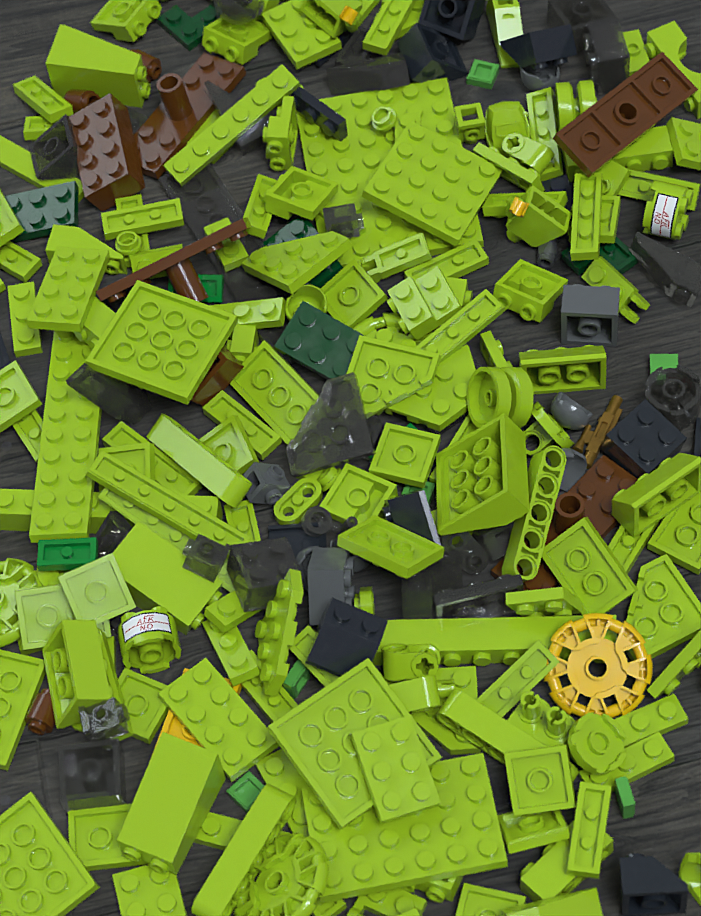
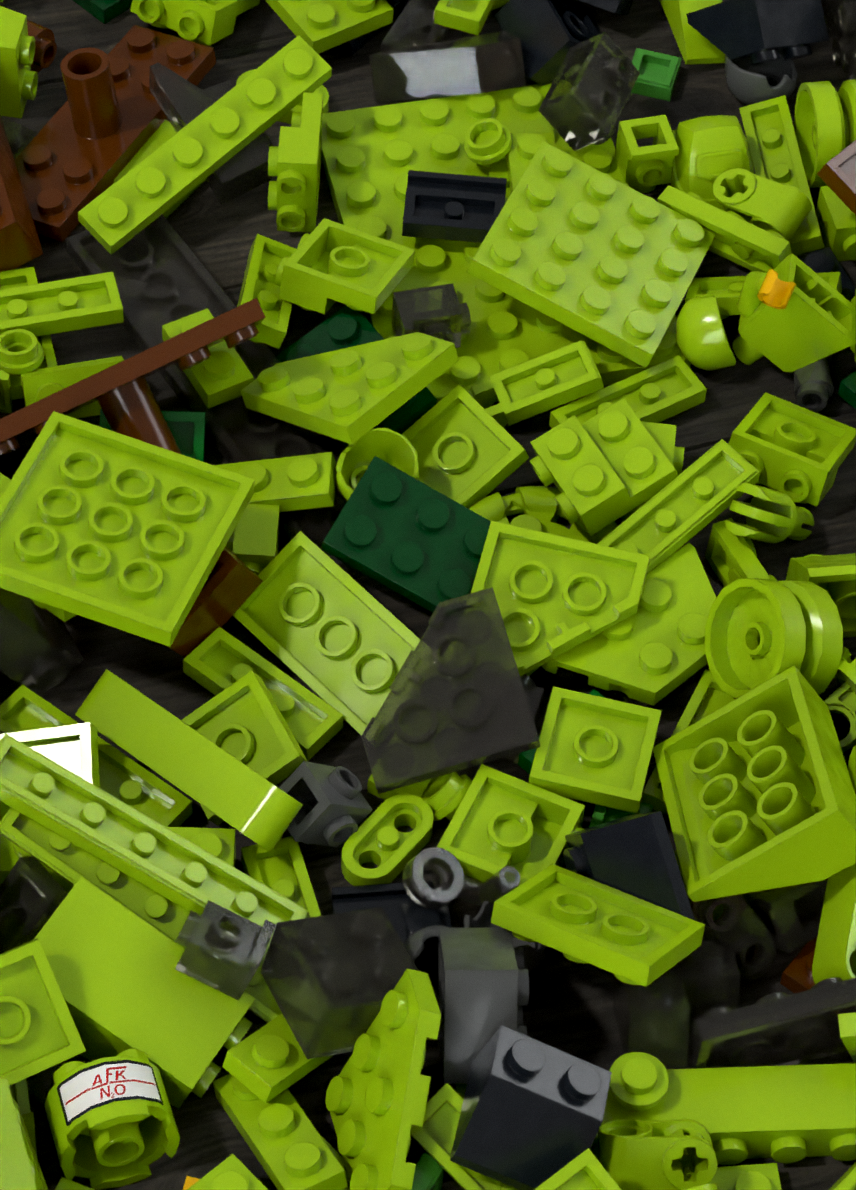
camera: 15 degrees left, 5 degrees down
black plate [289,87,348,142] -> none
lime plate [354,586,375,615] -> none
none -> black plate [402,170,507,243]
none -> clear smoke brick [538,32,640,151]
none -> lime plate [609,1052,669,1112]
none -> lime hair [676,293,736,370]
none -> lime arm [725,483,814,543]

